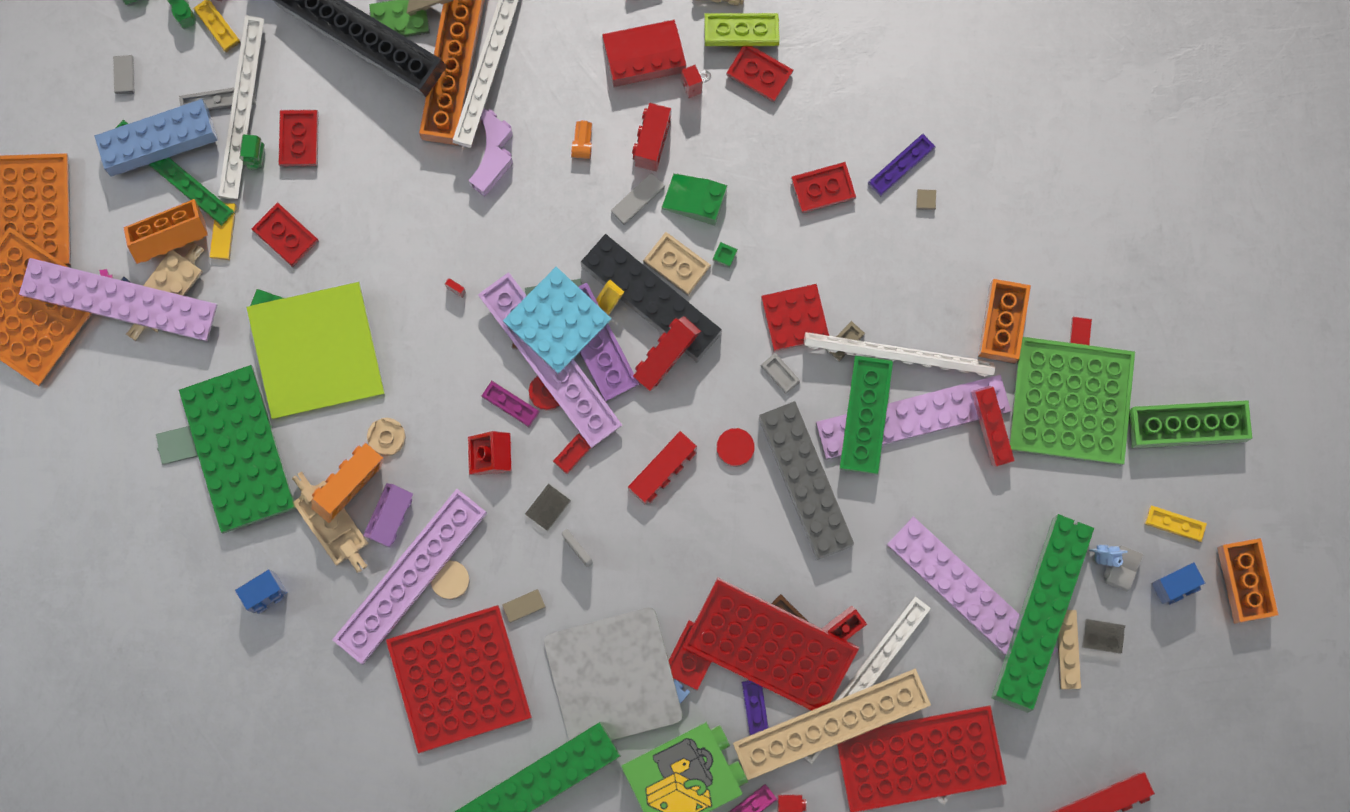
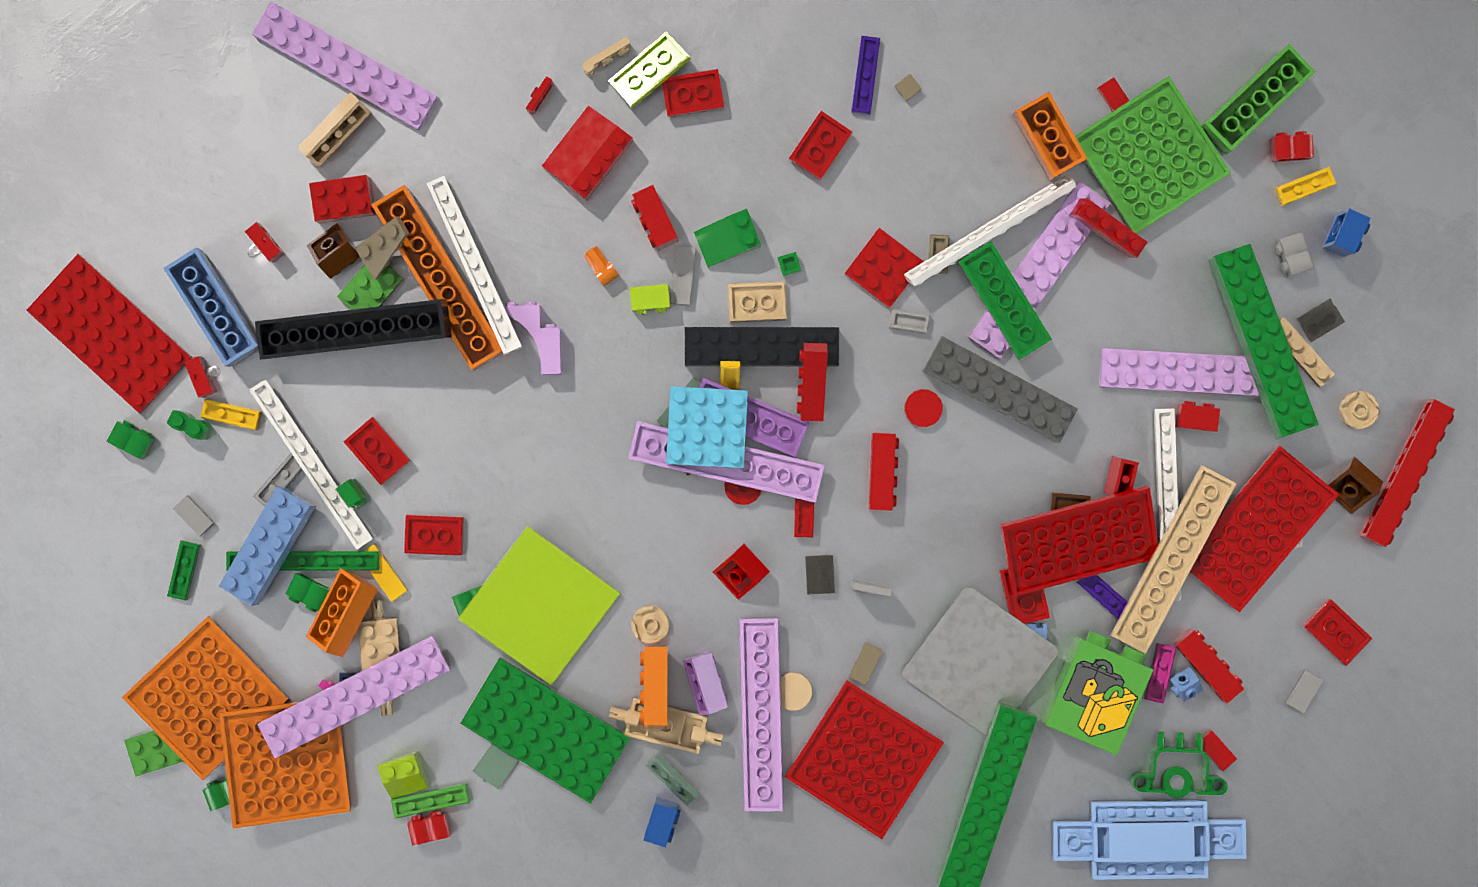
camera: 40 degrees left, 10 degrees up
red tile [445,278,466,298] -> none
magenta tile [481,380,540,428] -> none
red piece [681,65,711,99] -> none
light blue hinge [1089,545,1128,567] -> none
orange brick [1217,538,1278,624] -> none
none -> green tile [167,540,201,601]
none -> green brick [285,573,330,612]
none -> lime slope [377,751,429,799]
none -> bright green tile [391,783,471,819]
none -> red brick [407,810,451,846]
none -> lime brick [630,284,671,315]
none -> sand green plate [646,754,700,806]
none -> red brick [1175,401,1220,432]
none -> red brick [1271,131,1314,162]
none -> reddish brown slope [1327,456,1383,514]
none -> tan tile [1339,391,1379,429]

